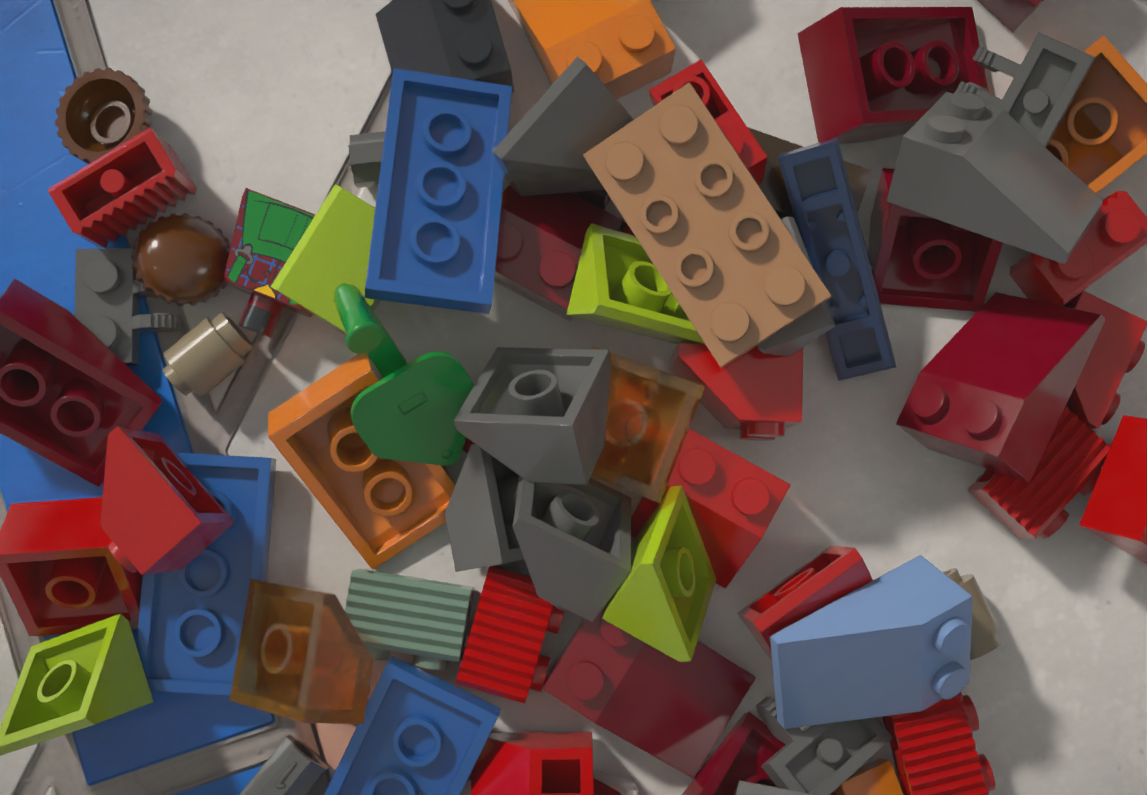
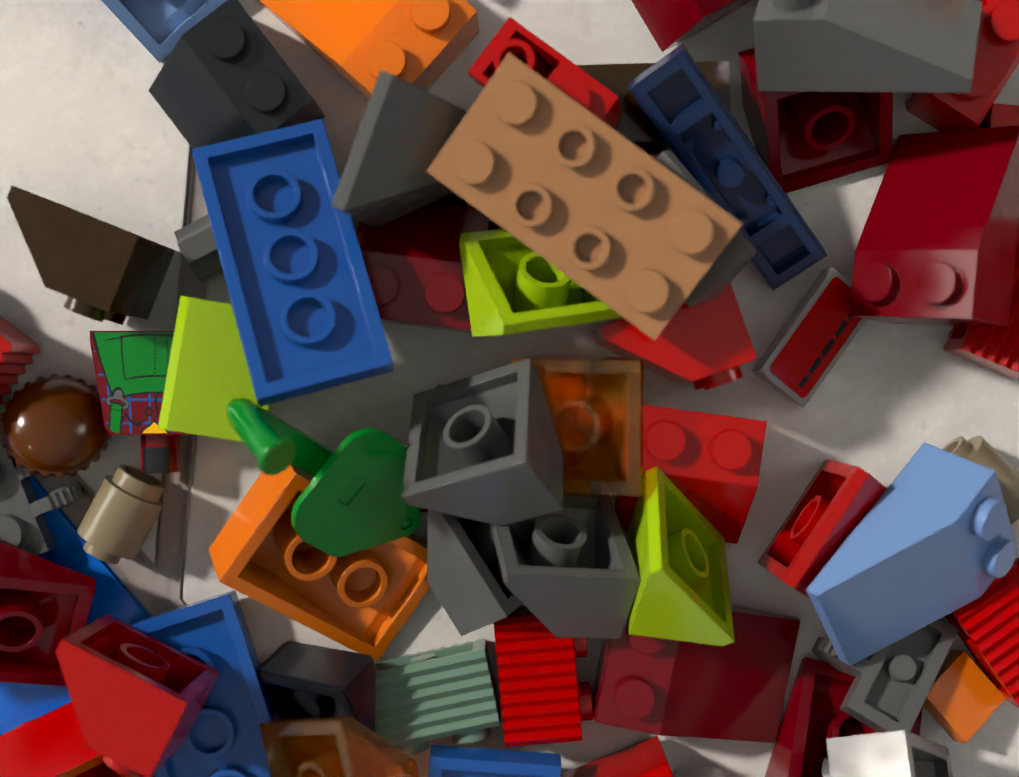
camera: 25 degrees left, 5 degrees up
none -> dark brown slope [7,185,175,325]
none -> black slope [256,641,376,739]
none -> red slope [751,267,867,408]

